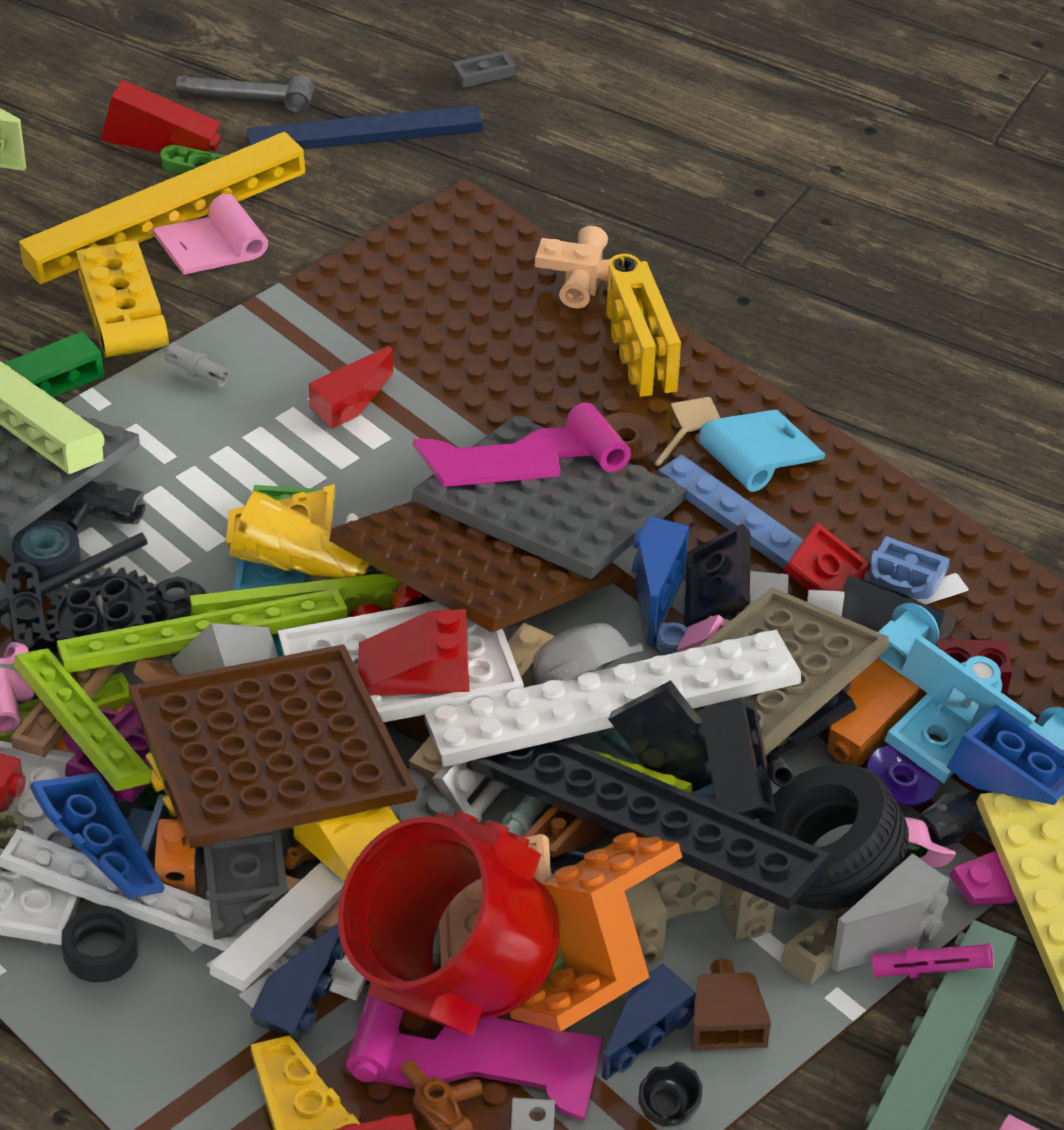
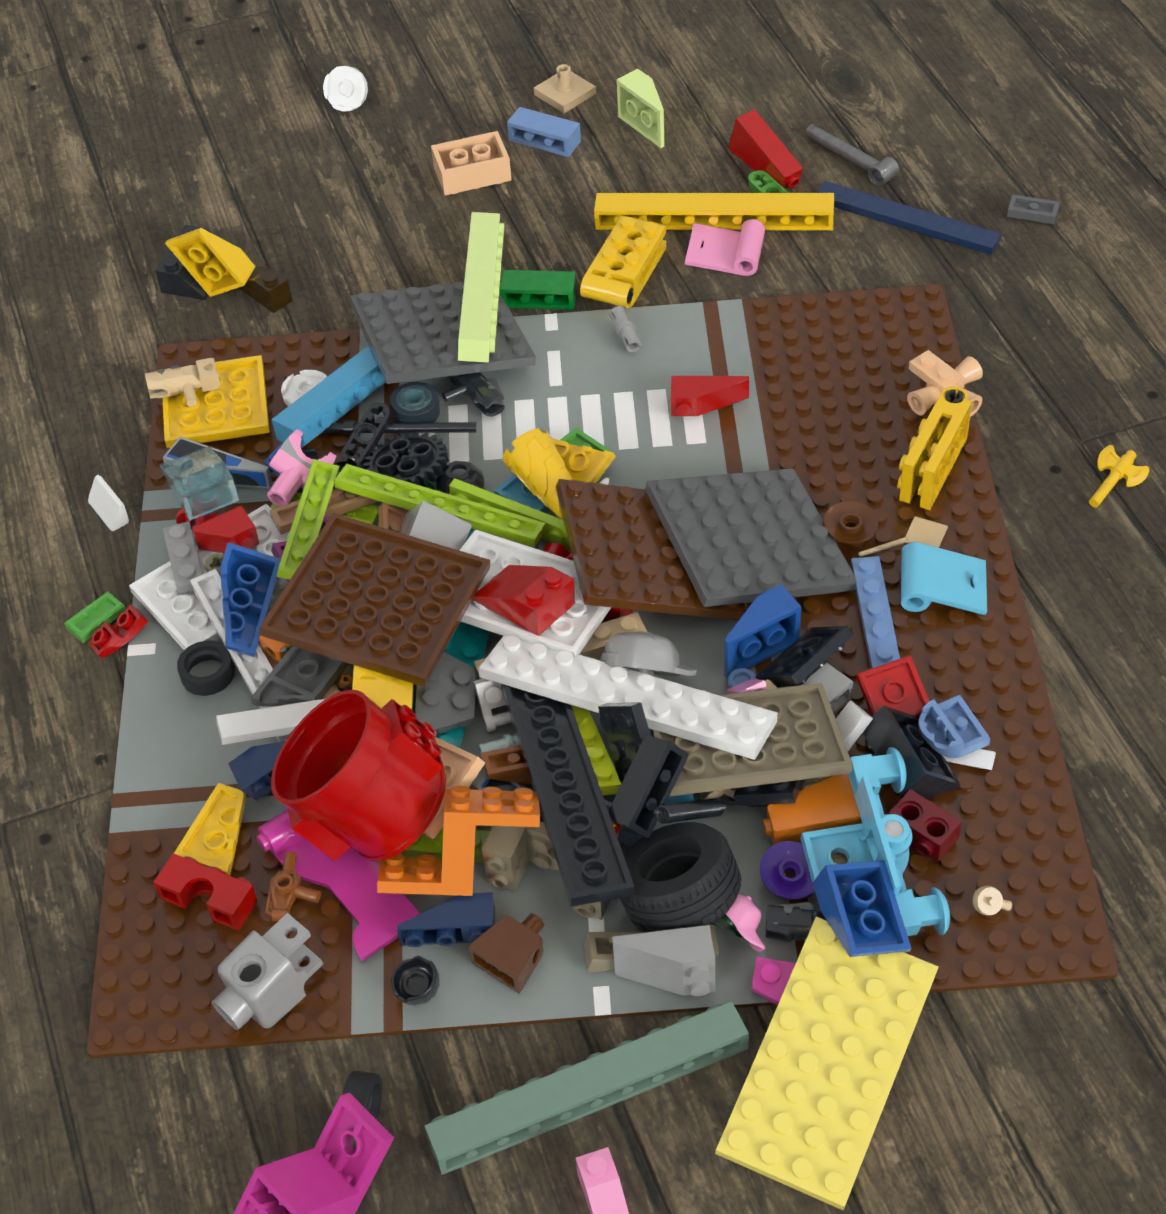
camera: 45 degrees right, 5 degrees up
dark pink door [412,403,631,487] -> none
dark pink pin [872,943,994,978] -> none
none -> yellow piece [1089,445,1149,508]

